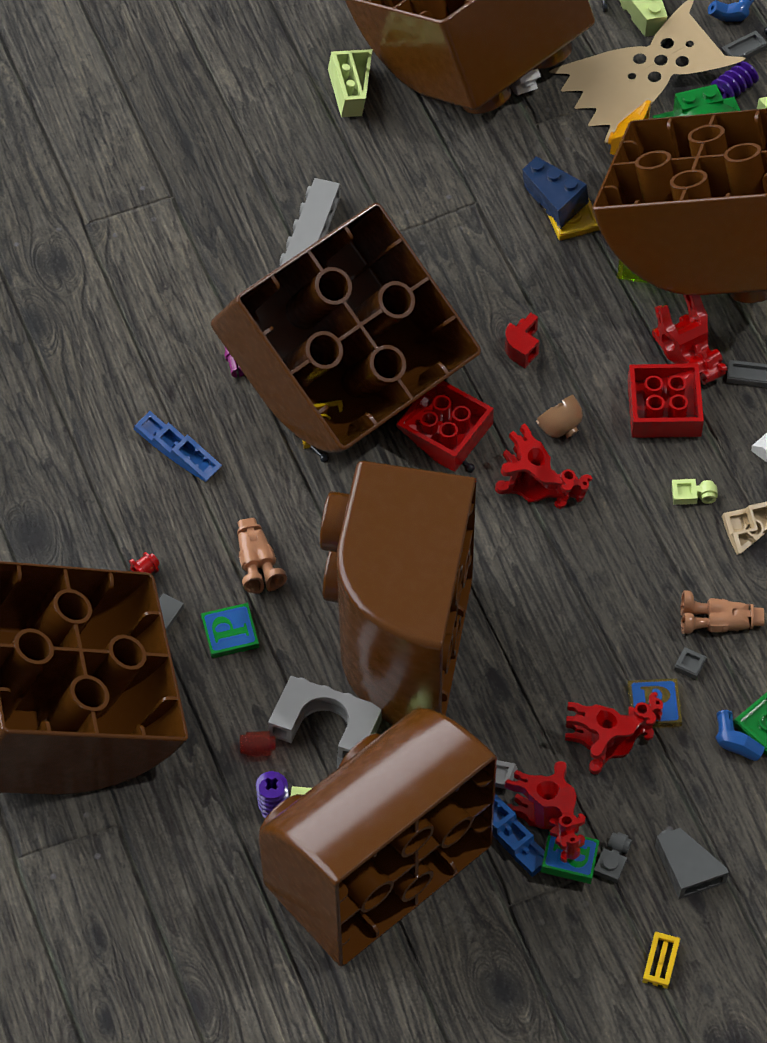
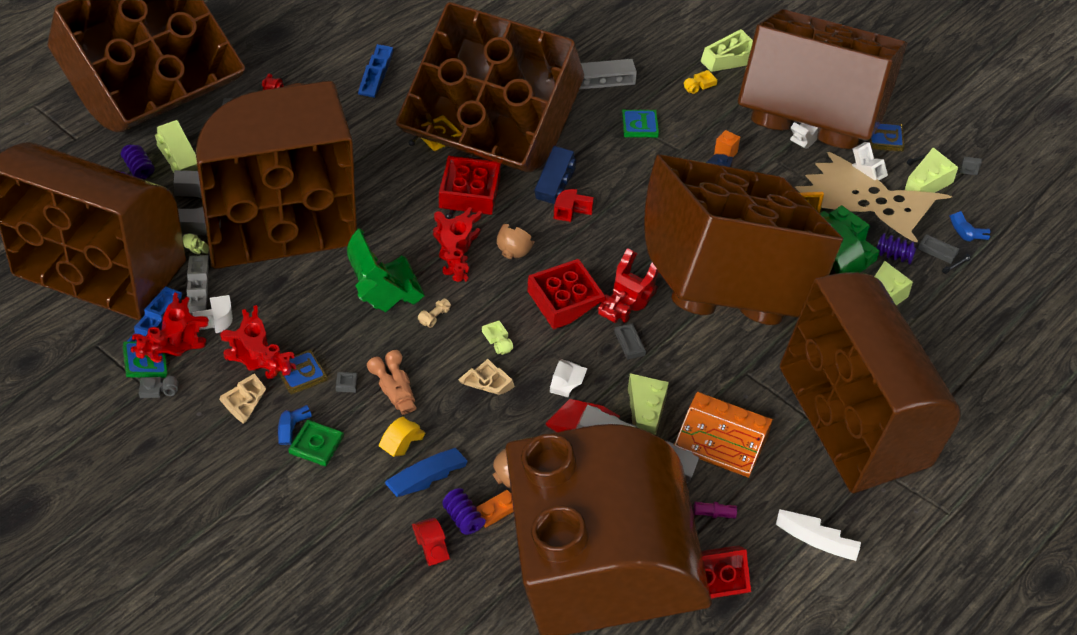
camera: 60 degrees right, 10 degrees down
clear red brick [240,731,276,757] -> none
yellow tile [642,932,680,989] -> none
dark grey slope [655,828,729,899] -> none
none -> dark purple piece [121,144,155,180]
none -> yellowish green wedge [155,120,198,173]
none -> white brick [192,295,233,333]
none -> tan slope [219,373,266,424]
none -> green piece [347,228,425,313]
none -> tan bar [418,298,451,328]
none -> dark blue wedge [535,146,576,204]
none -> tile [622,110,659,138]
none -> yellow plate [684,70,717,94]
none -> orange brick [714,130,740,157]
none -> white brick [852,142,888,180]

